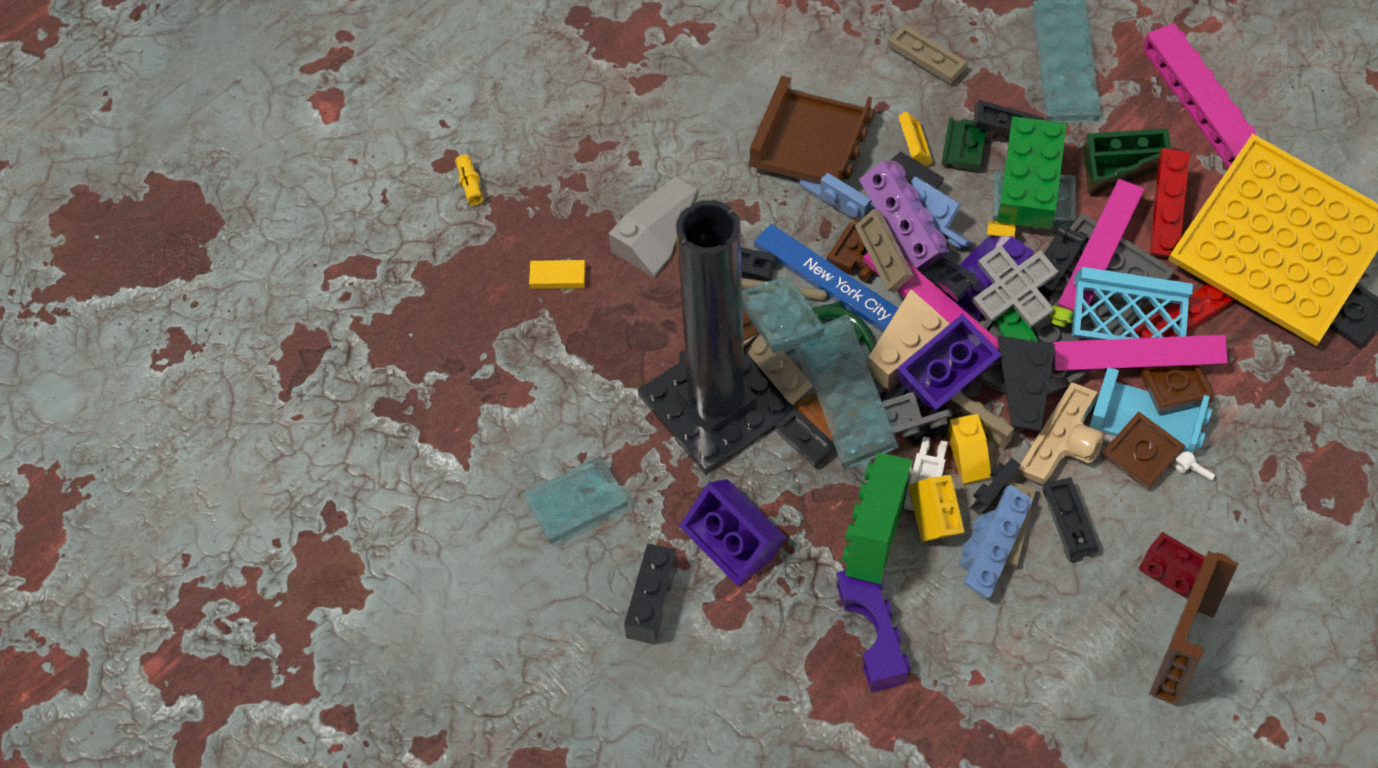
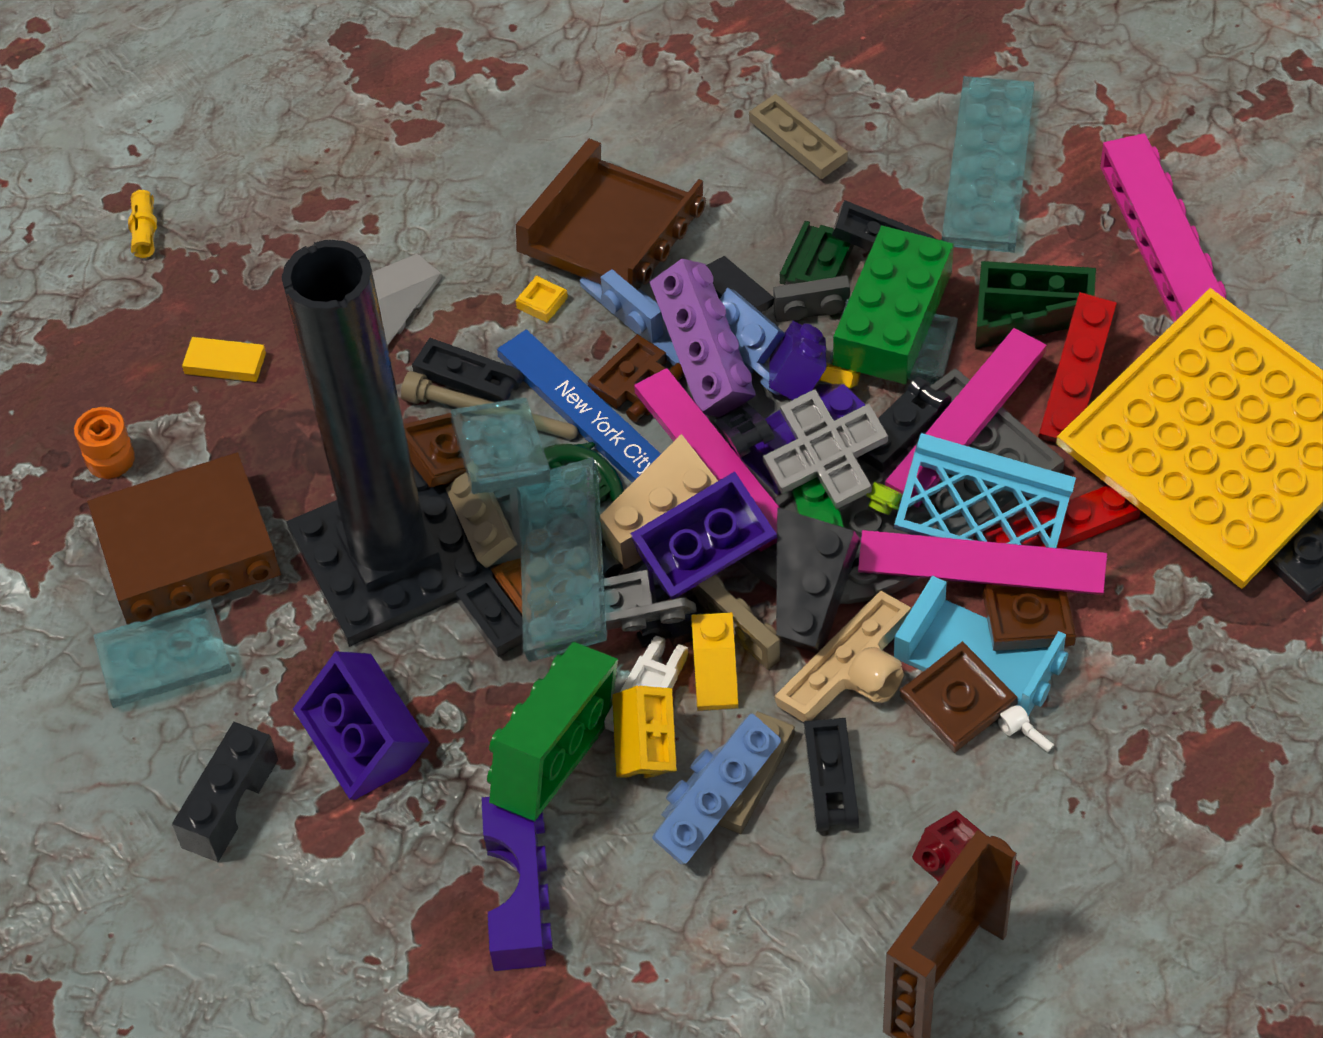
camera: 10 degrees right, 5 degrees down
dark tan plate [855,209,914,292] -> none
yellow tile [898,111,933,167] -> none
black plate [970,458,1021,515] -> none
none -> orange wheel [74,407,135,479]
none -> reddish brown panel [87,452,281,626]
none -> yellow tile [515,276,568,323]
none -> dark purple hinge [769,321,826,400]
none -> dark grey plate [773,275,850,322]

